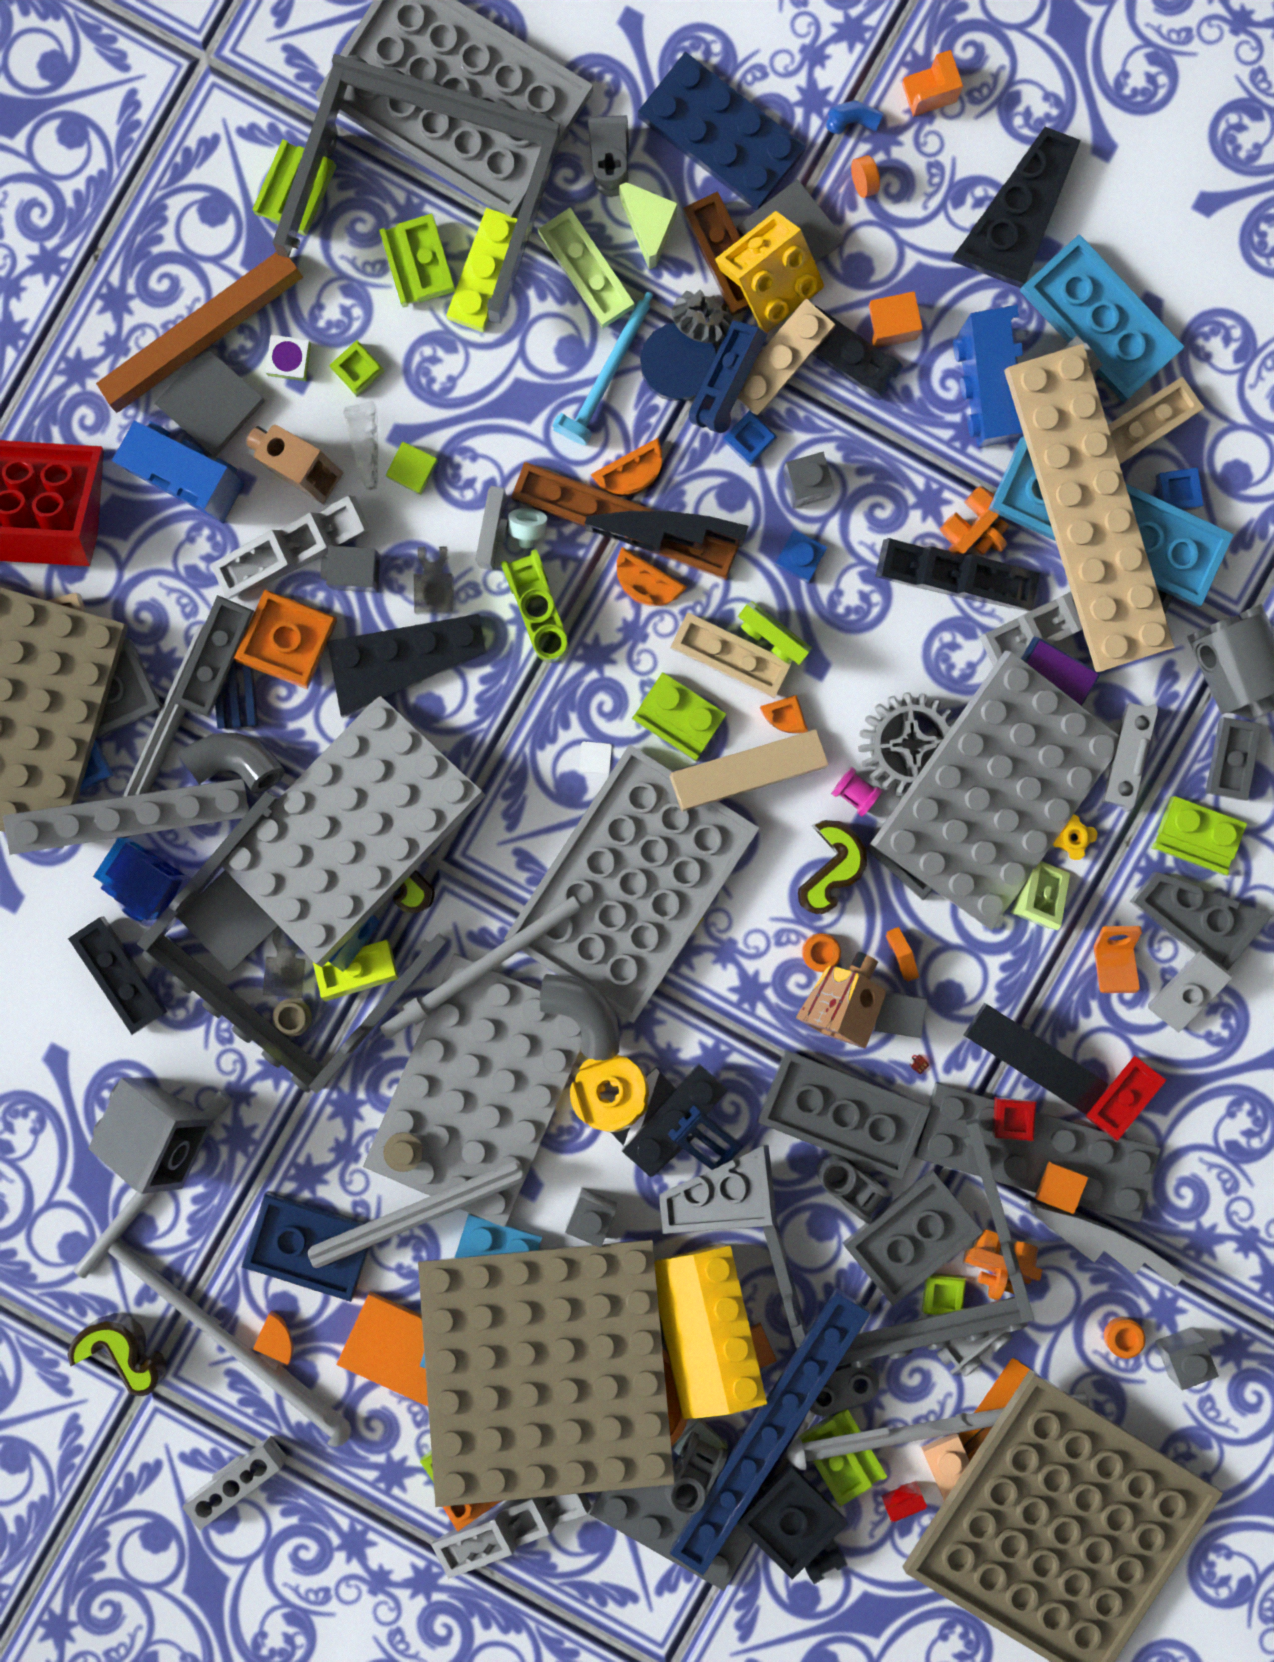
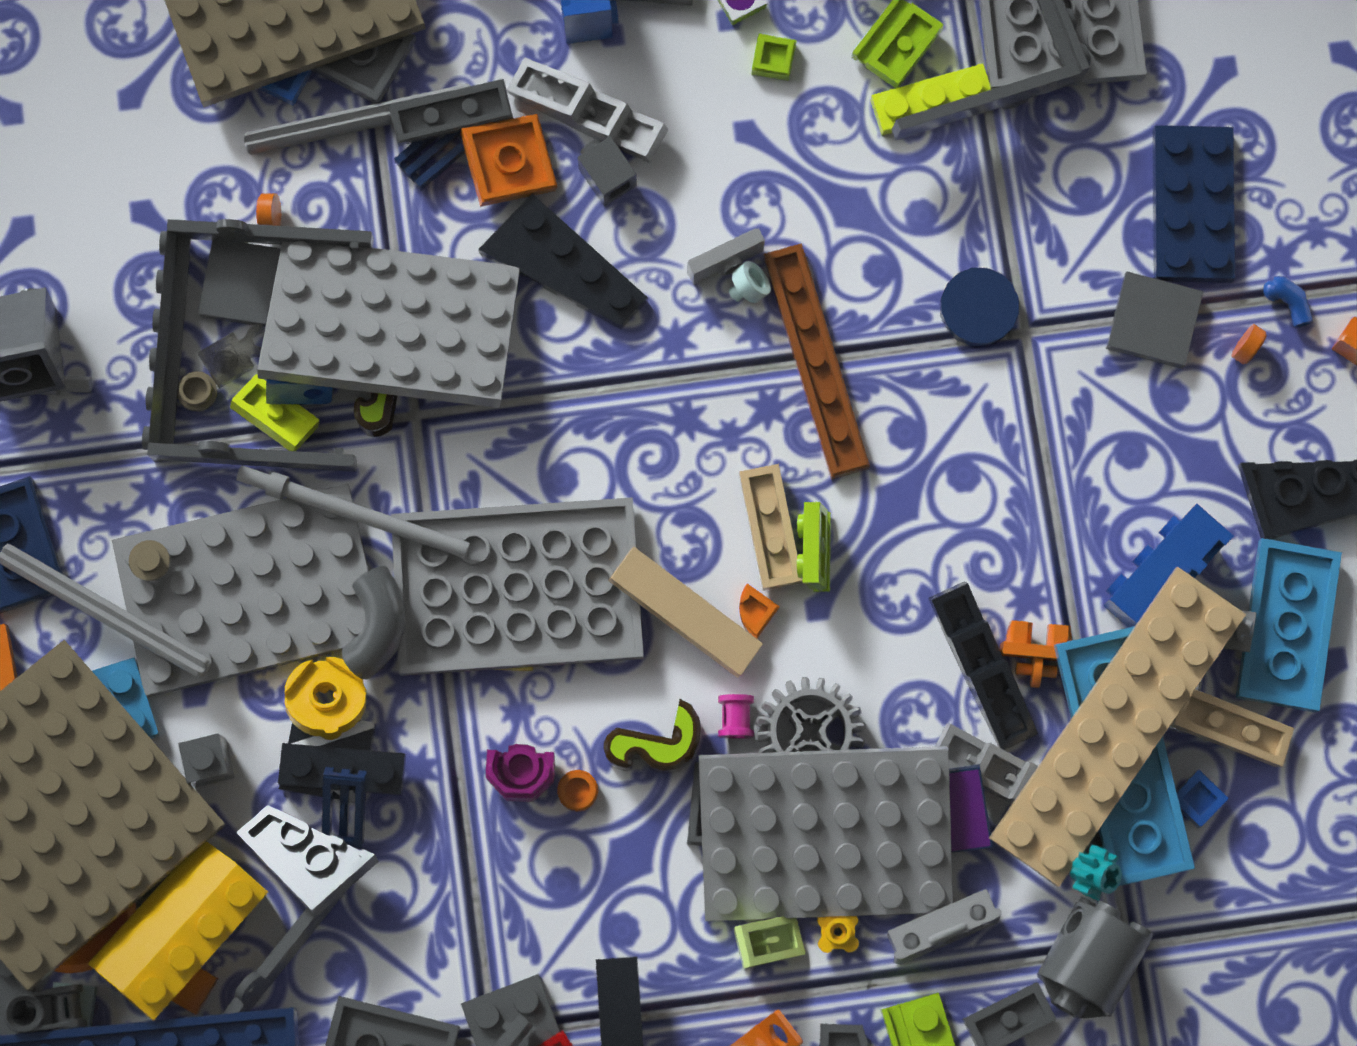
camera: 55 degrees right, 10 degrees down
light grey plate [3,778,249,855] -> none
black plate [68,916,168,1035] -> none
clear blue brick [93,838,192,922] -> none
dark grey cylinder [177,732,285,793] -> none
medium nougat torso [246,424,344,505] -> none
clear slope [343,401,379,491] -> none
lime tile [385,441,438,495] -> none
clear smoke plate [413,546,455,615] -> none
lime piece [501,549,569,663] -> none
yellowish green plate [538,208,635,329] -> none
medium azure piece [552,292,653,445] -> none
white sticker [579,742,612,774] -> none
black slope [585,511,749,554] -> none
dark grey piece [588,115,629,197] -> none
orange tile [591,438,662,497] -> none
orange tile [617,547,687,606] -> none
yellowish green slope [619,182,677,269] -> none
lime plate [632,672,726,761] -> none
dark grey gear [672,290,733,343] -> none
reddish brown plate [683,191,750,316] -> none
dark blue plate [689,320,768,434] -> none
yellow bracket [715,211,824,333] -> none
blue tile [723,410,777,467] -> none
tan plate [737,299,836,416] -> none
dark grey plate [757,1049,931,1180] -> none
blue plate [775,529,827,583] -> none
dark grey brick [782,451,834,508] -> none
medium nougat torso [796,952,886,1049] -> none
black plate [812,305,903,400] -> none
dark grey piece [816,1153,892,1224] -> none
orange panel [869,291,923,348] -> none
dark grey brick [873,991,927,1038] -> none
orange tile [886,927,920,982] -> none
clear red piece [909,1054,929,1075] -> none
none -> orange tile [256,193,282,226]
none -> magenta hair [485,744,555,802]
none -> teal gear [1069,845,1122,901]

